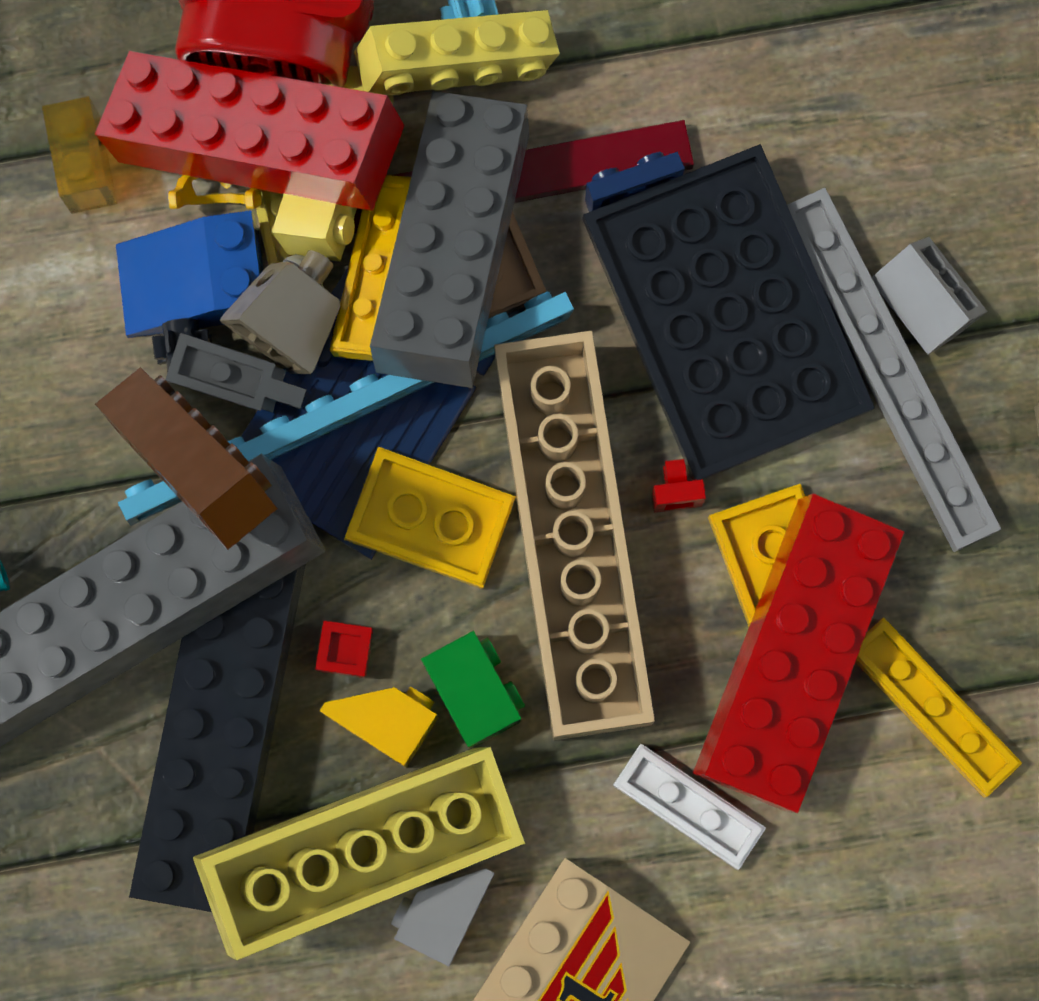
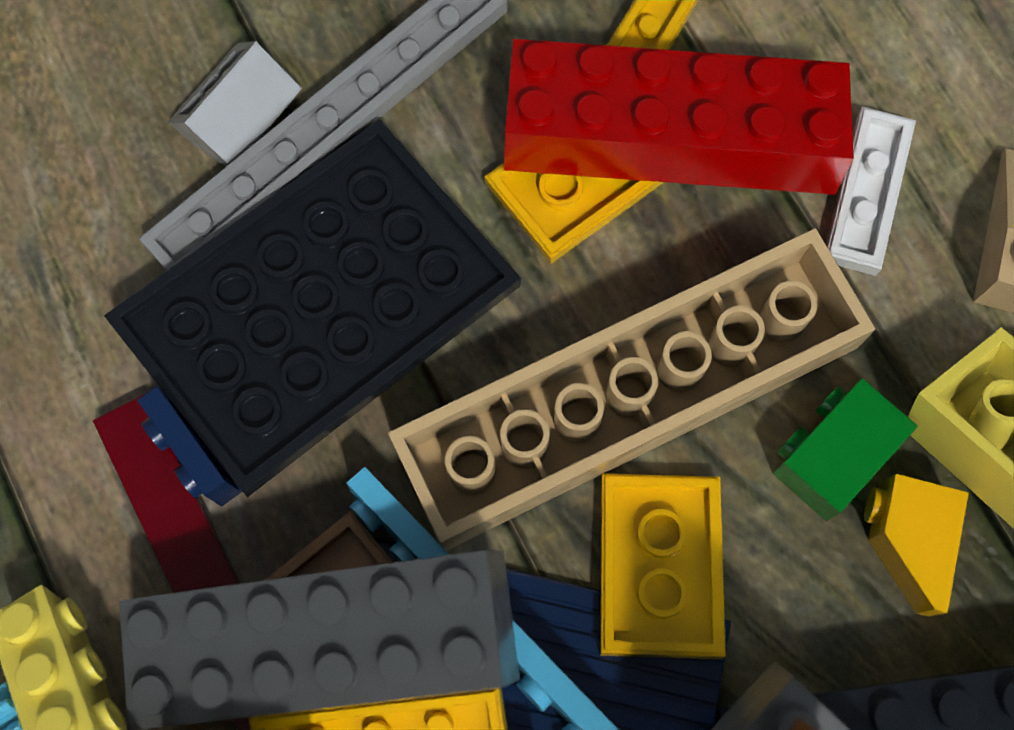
camera: 105 degrees left, 5 degrees down
red plate [315,620,374,678] -> none
red tile [651,459,706,513] -> none

